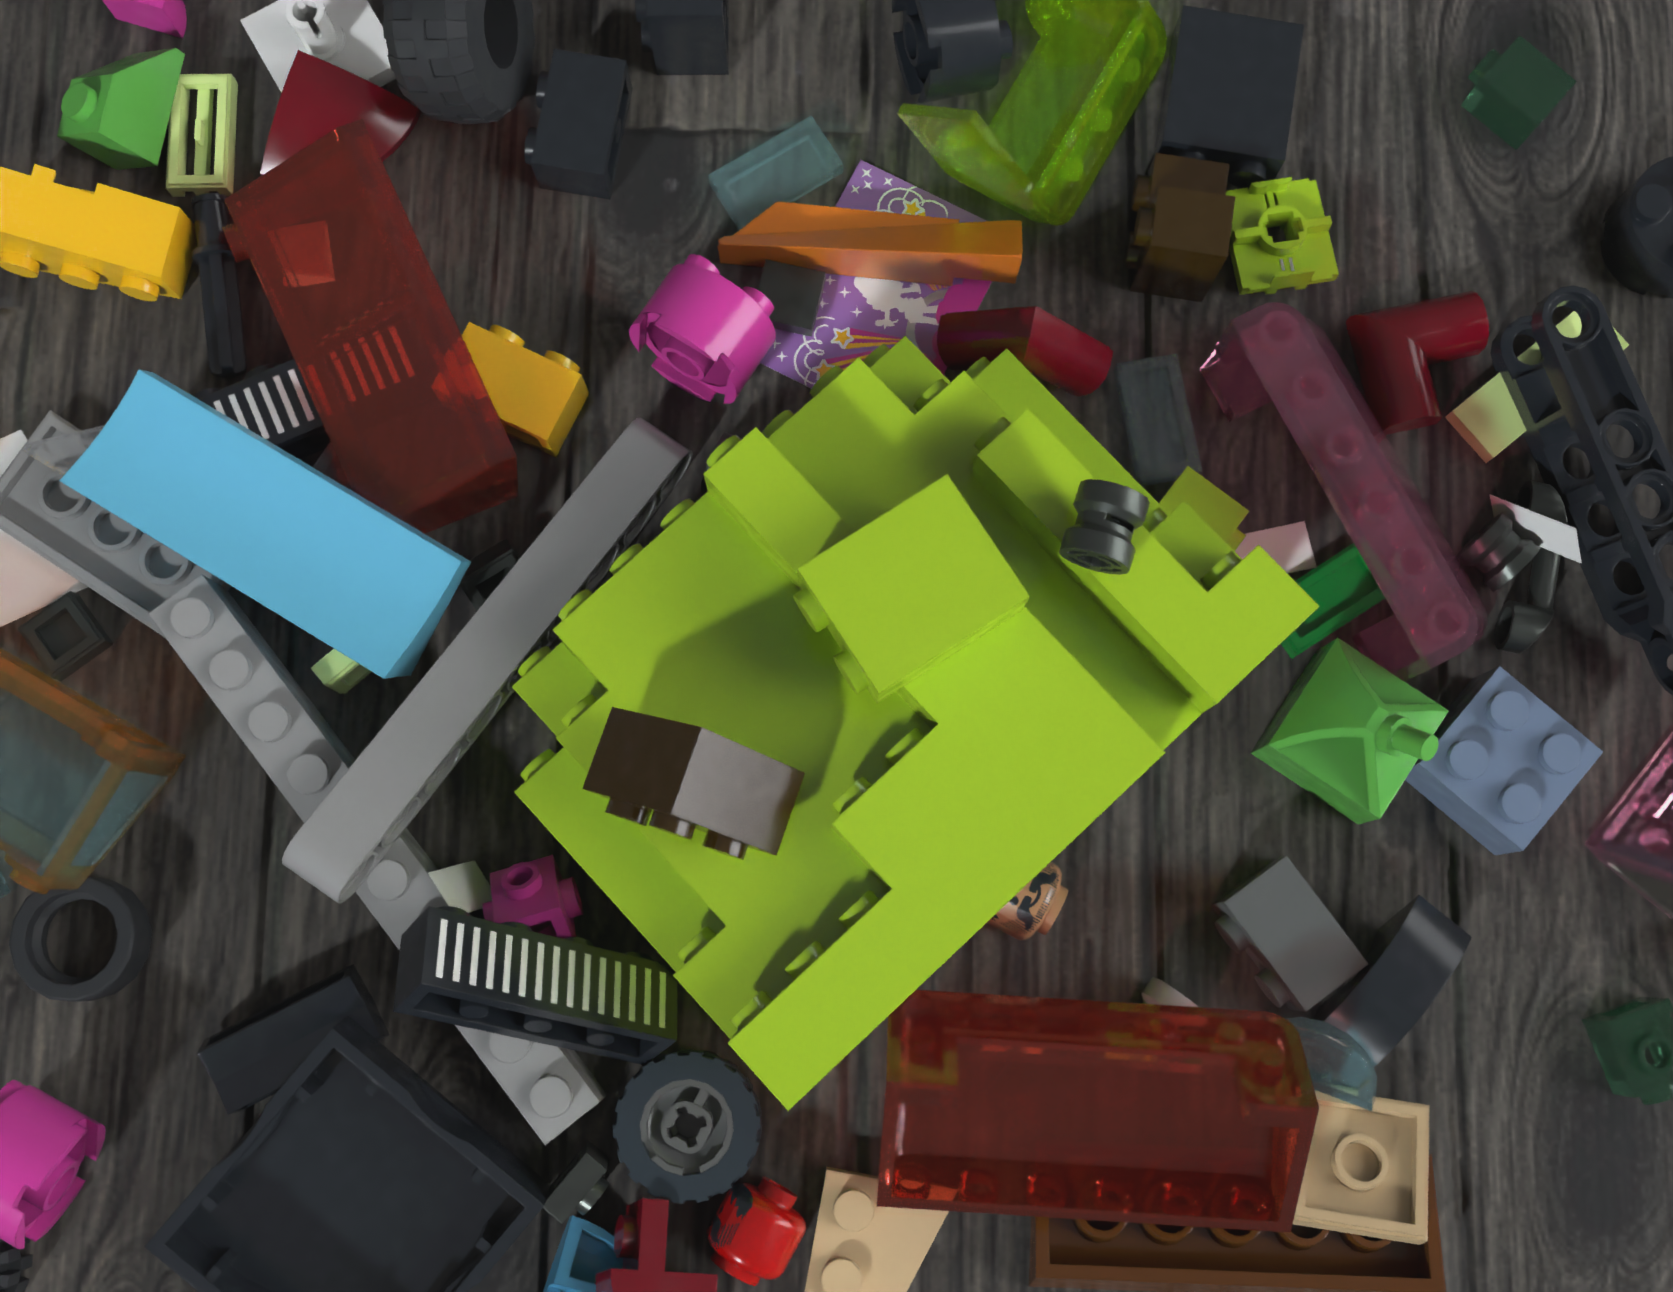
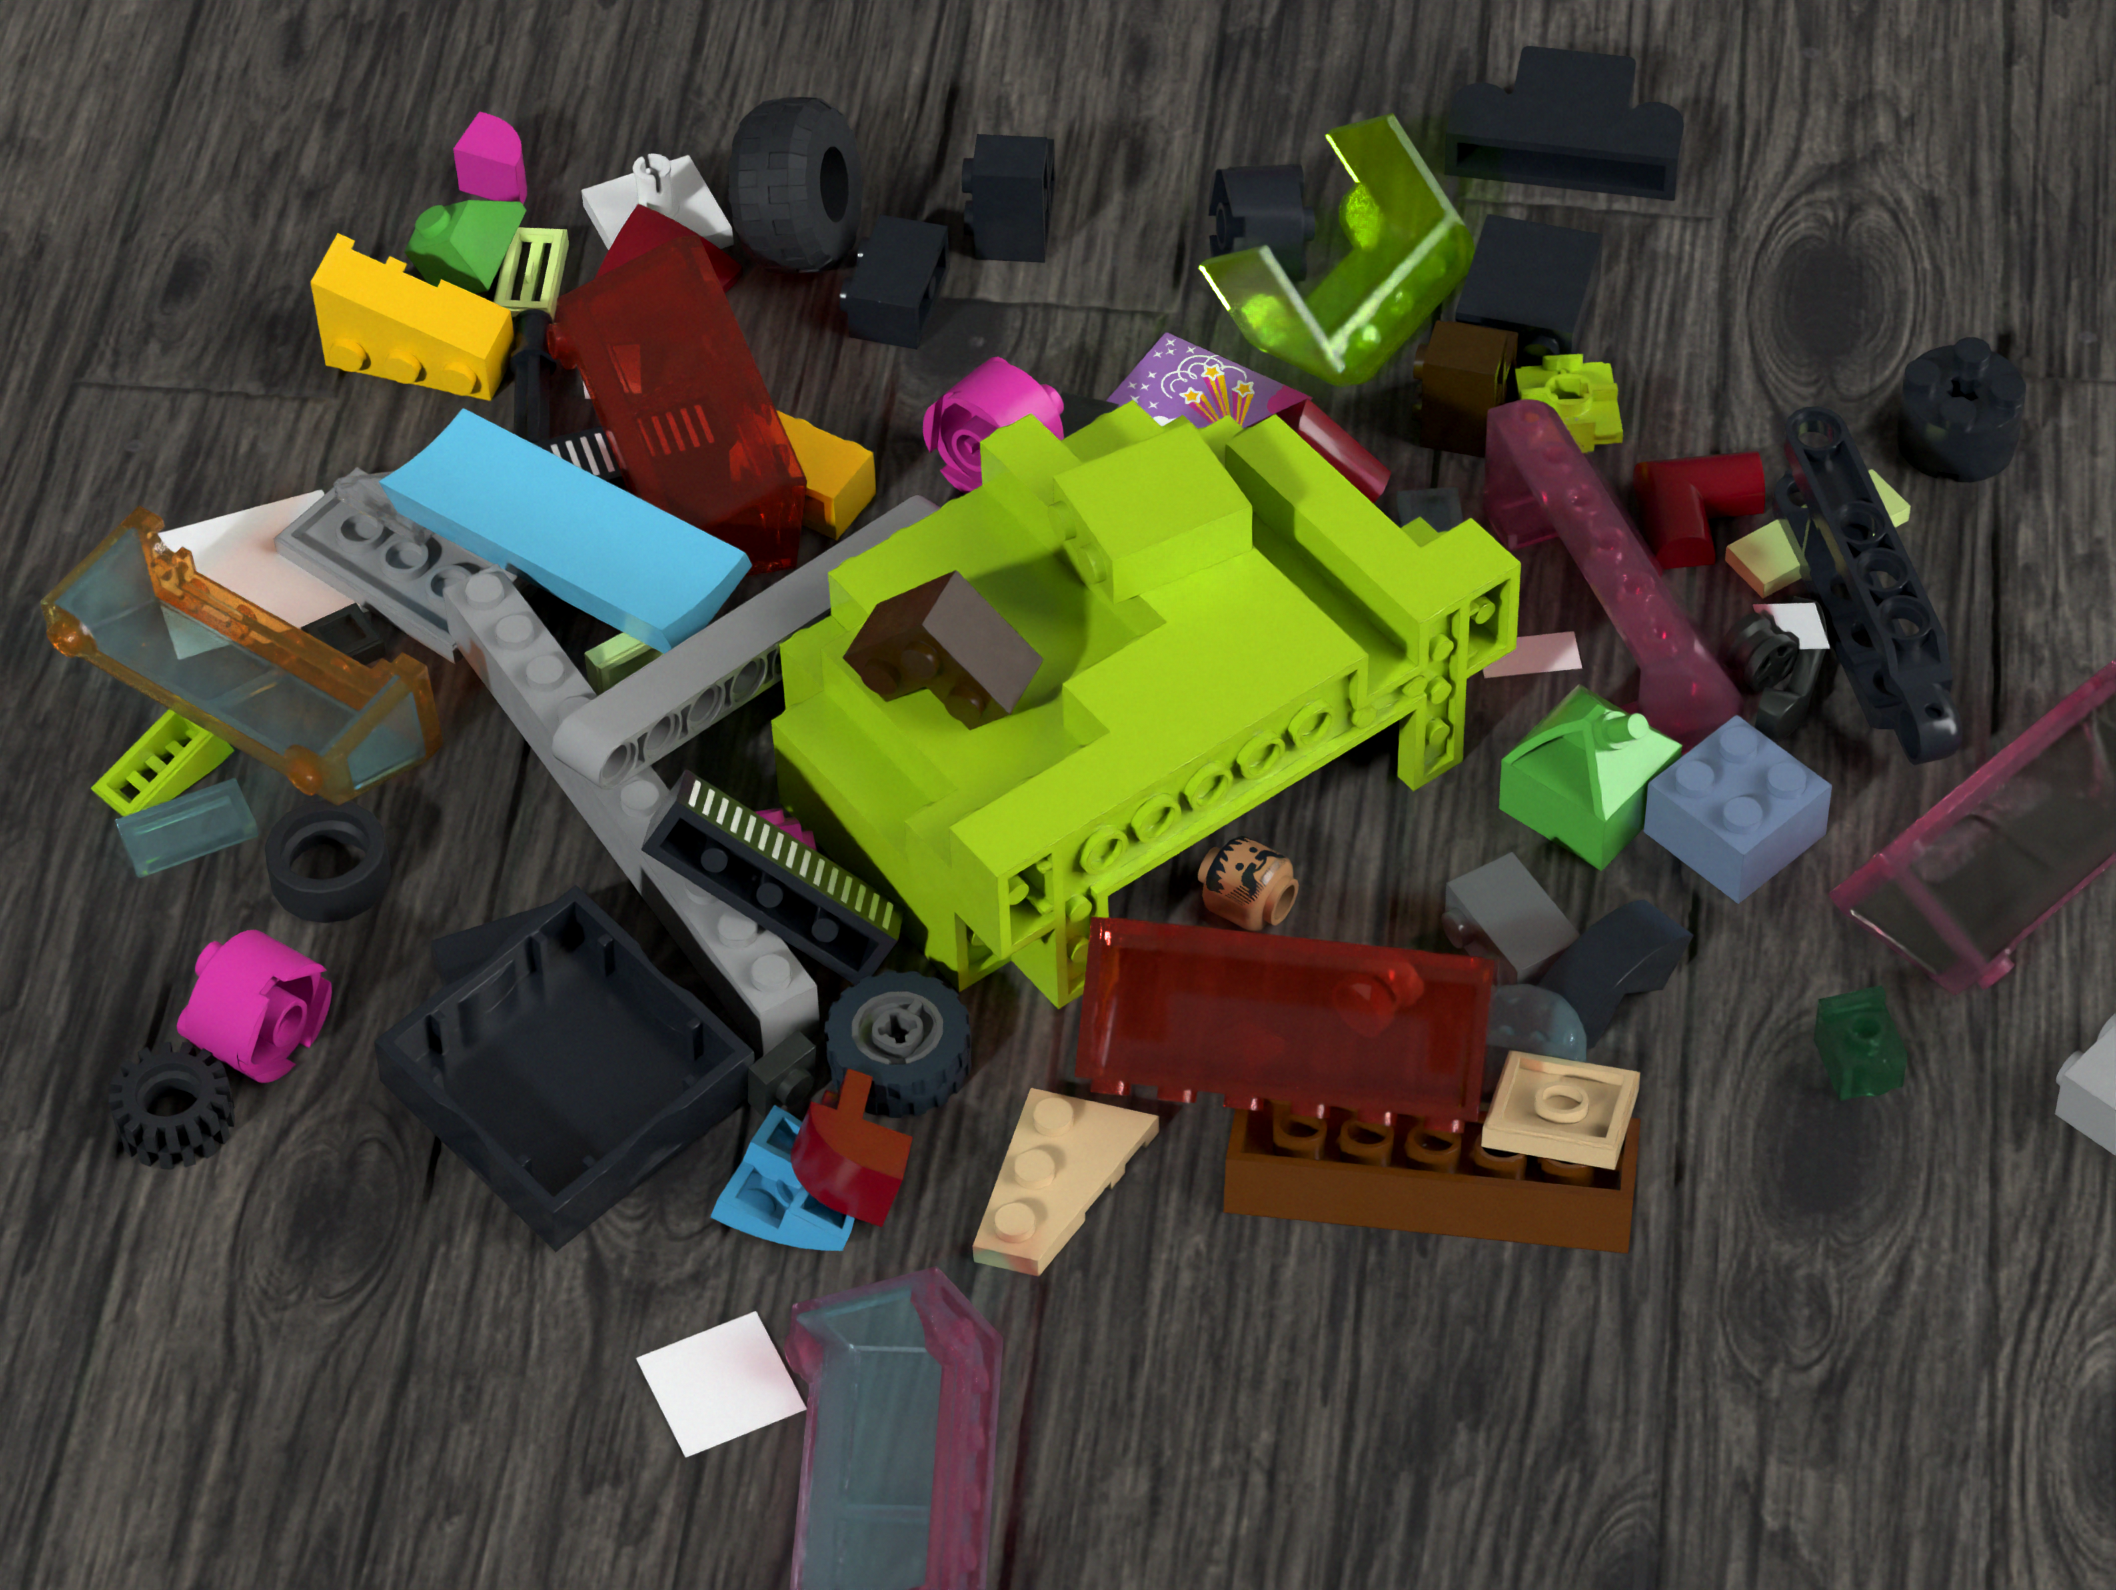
camera: 10 degrees right, 30 degrees down
red head [706,1176,806,1286] -> none
clear light blue tile [708,115,843,230] -> none
orange wedge [718,201,1023,286] -> none
pearl dark grey wheel [1059,479,1150,575] -> none
green tile [1281,537,1400,659] -> none
clear green brick [1461,35,1577,150] -> none

